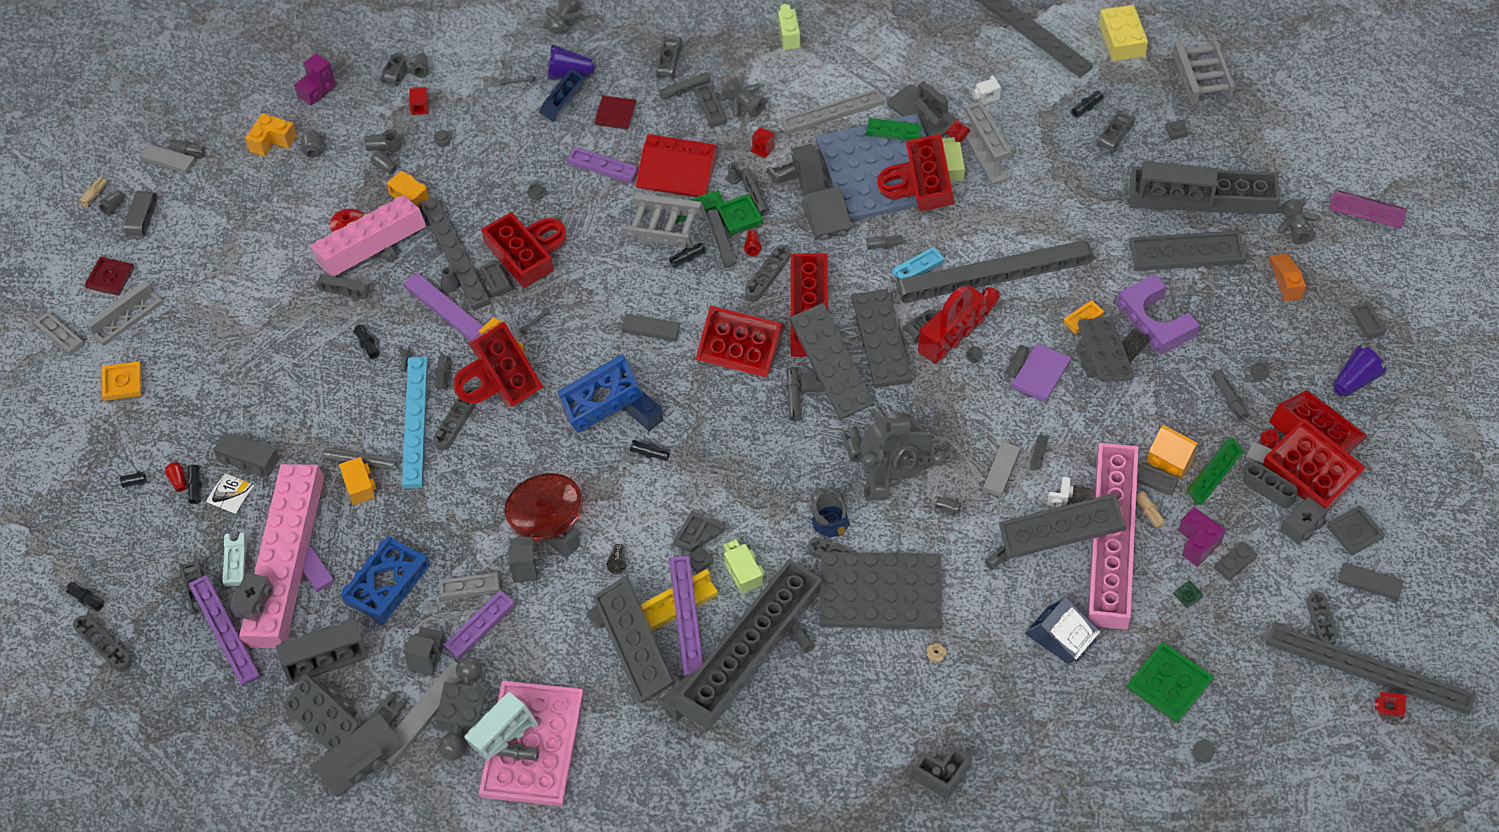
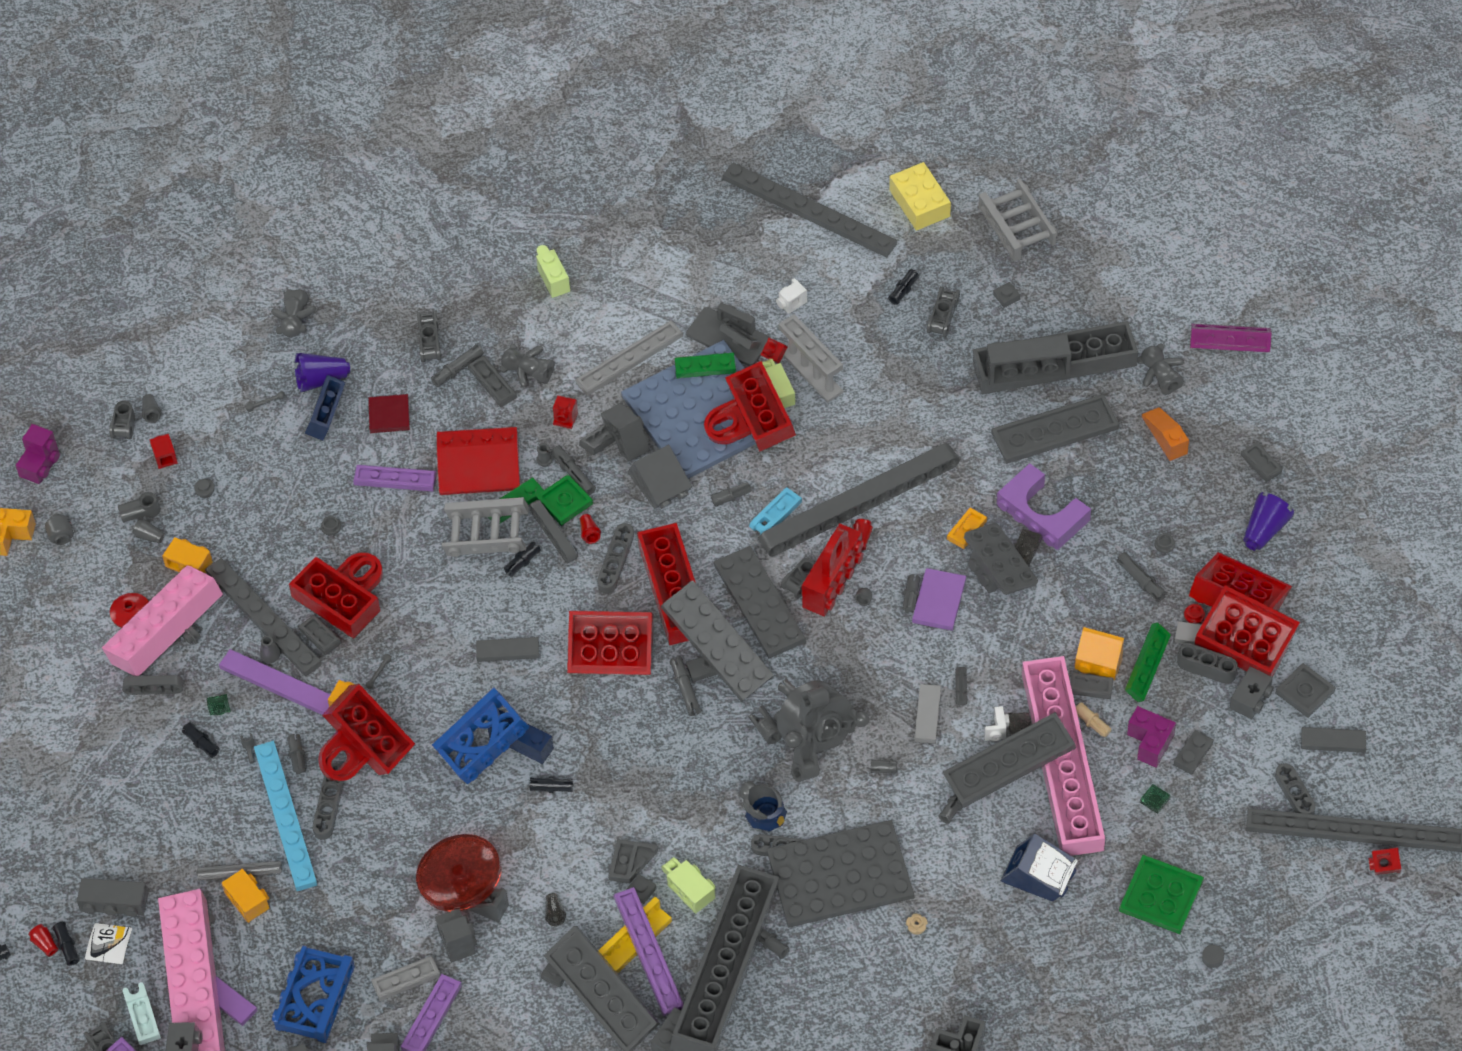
camera: 15 degrees left, 0 degrees up
none -> clear green plate [206,694,231,716]

